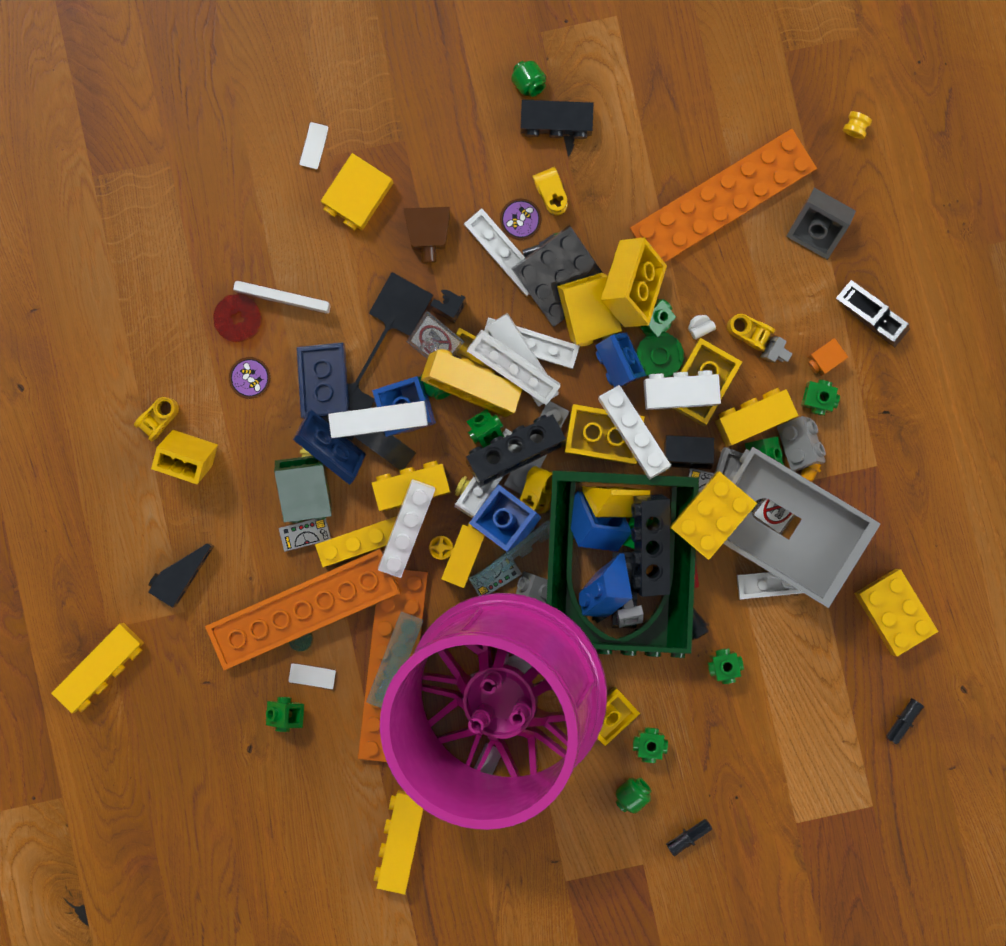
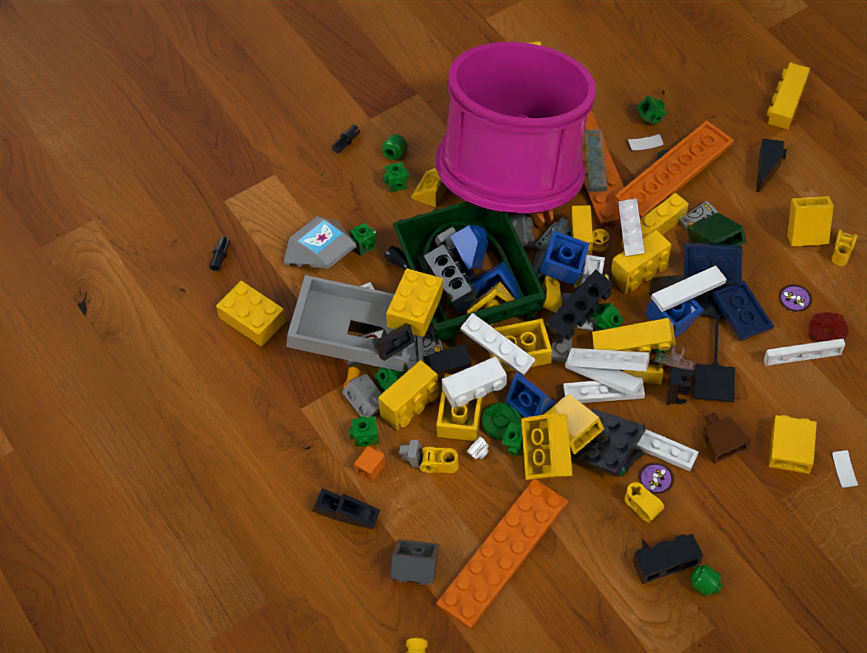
camera: 165 degrees right, 30 degrees down
none -> light grey wedge [283,216,356,268]
none -> black tile [372,323,415,361]

